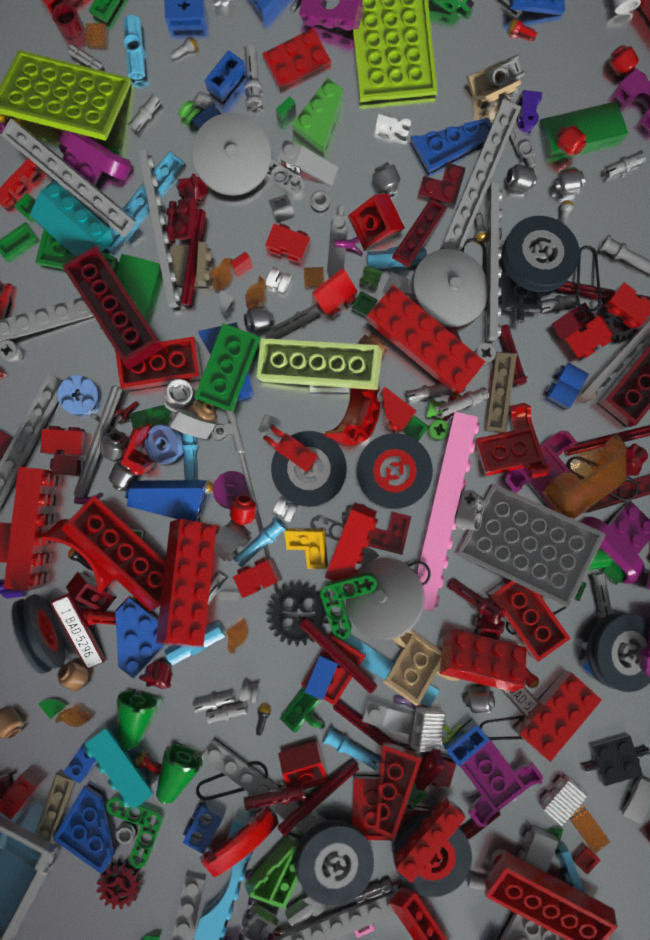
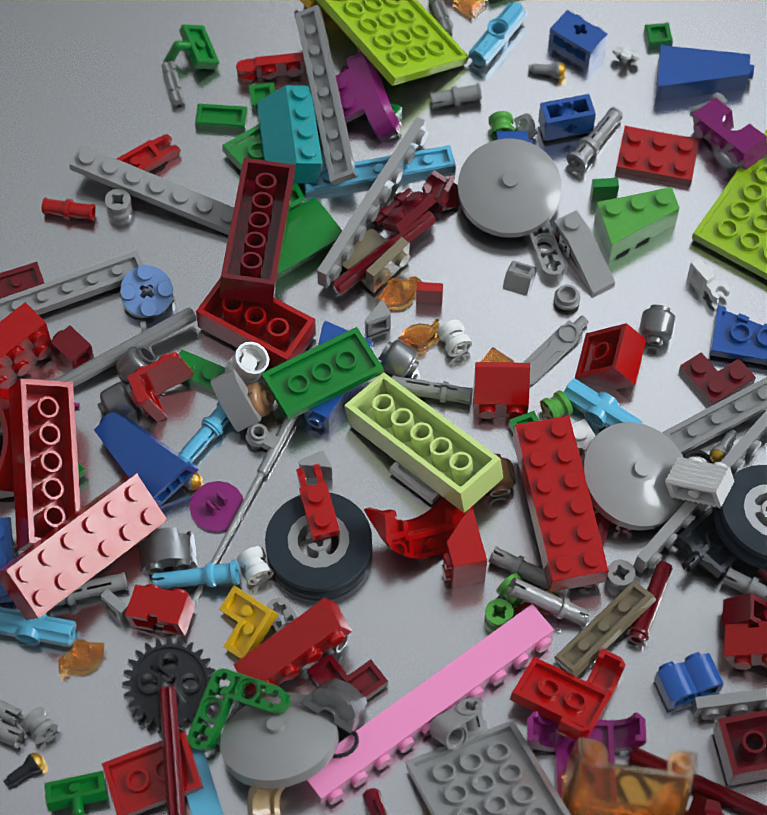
camera: 40 degrees right, 25 degrees down
red brick [40,426,87,456] -> none
red hand [113,401,139,424] -> none
medium blue plate [145,425,183,465] -> none
red head [229,494,256,525] -> none
red brick [265,223,311,264] -> none
blue tile [305,654,338,700] -> none
magenta bar [334,236,363,256] -> none
black wheel [357,433,433,509] -> none
dark grey tile [361,547,379,566] -> none
dark red tile [392,198,448,268] -> none
green tile [402,415,429,441] -> none
none -> flat silver cylinder [301,679,367,733]
none -> white brick [665,457,734,508]

